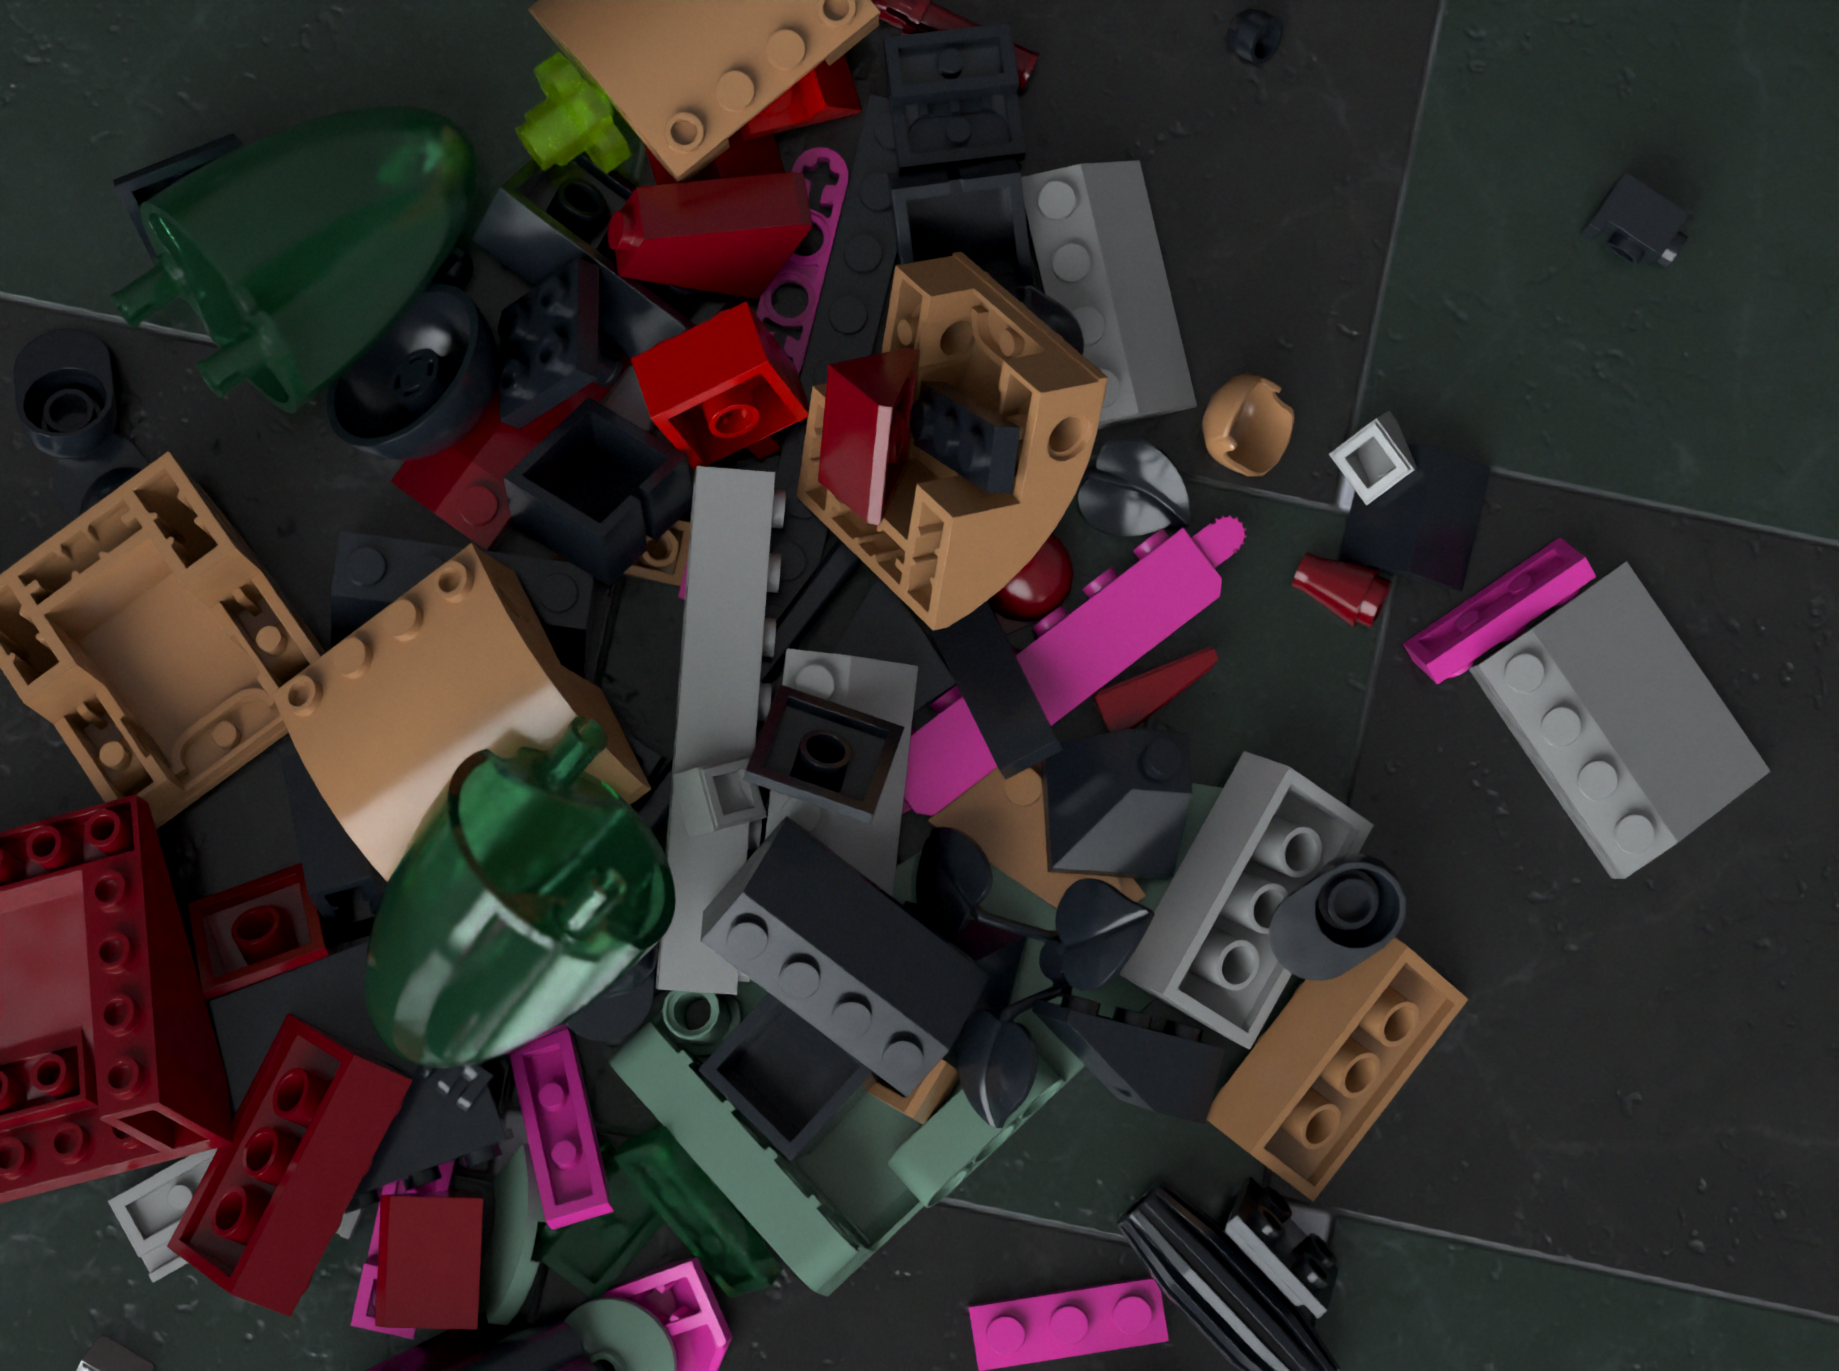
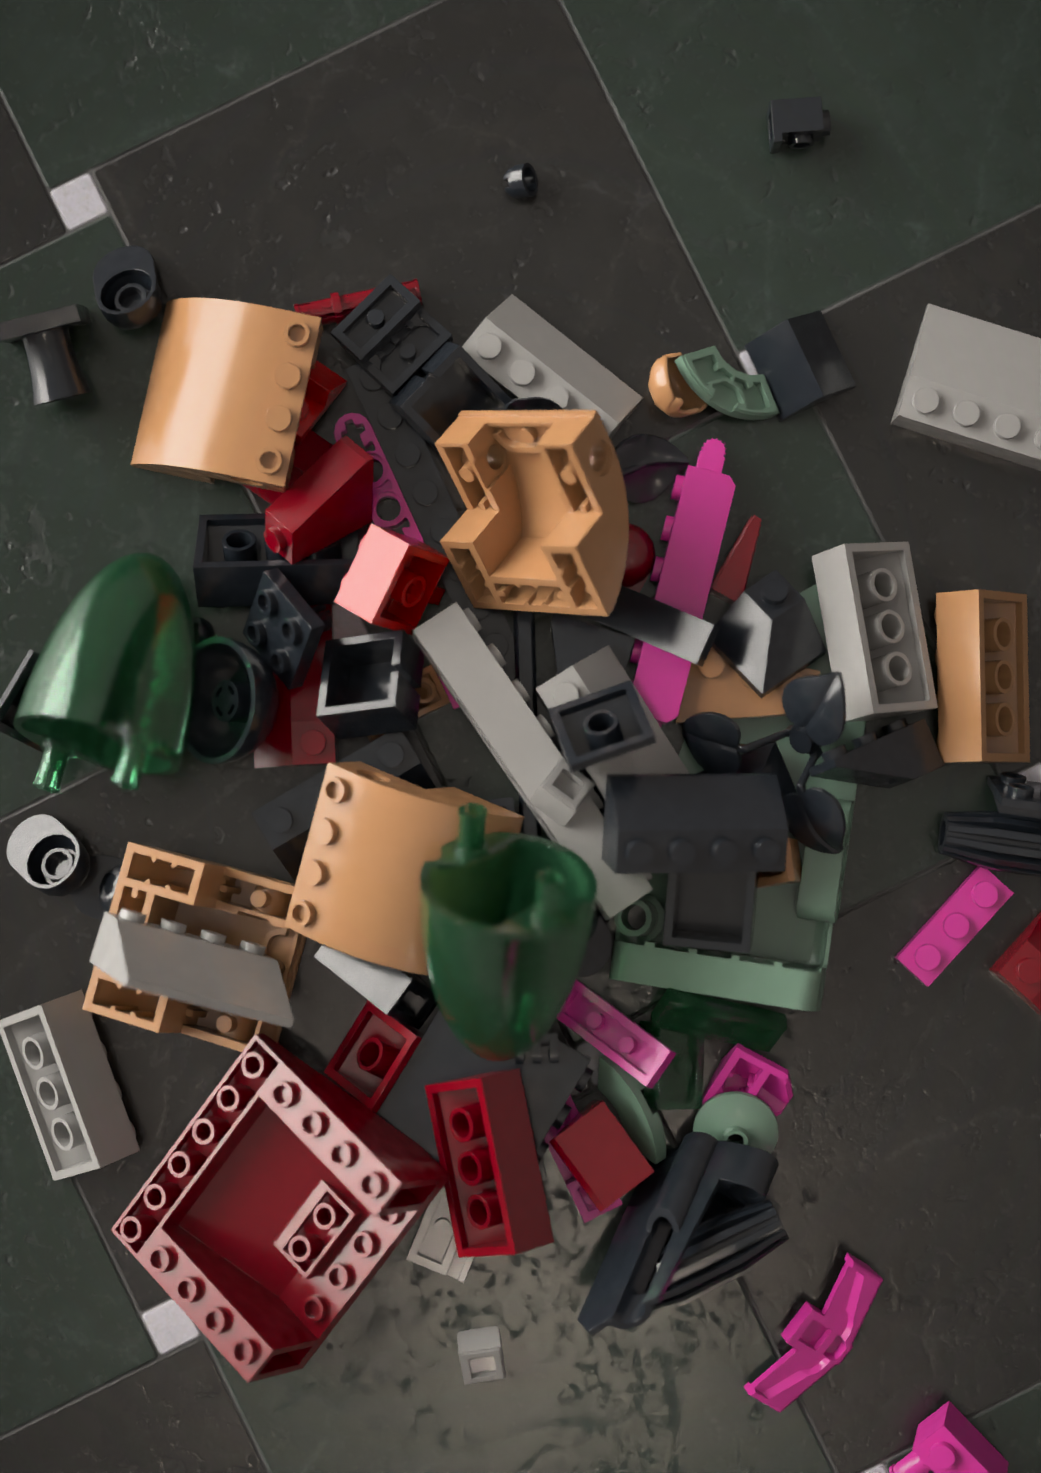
camera: 40 degrees left, 0 degrees up
clear neon green plant [515,51,631,174] -> none
dark red slope [818,348,920,525] -> none
black plate [910,381,1020,493] -> none
black cap [1269,854,1406,981] -> none
dark red cone [1292,552,1392,628] -> none
light grey slope [1329,411,1417,506] -> none
dark pink plate [1403,537,1596,684] -> none
none -> light grey slope [89,908,294,1028]
none -> sand green tile [674,346,779,420]

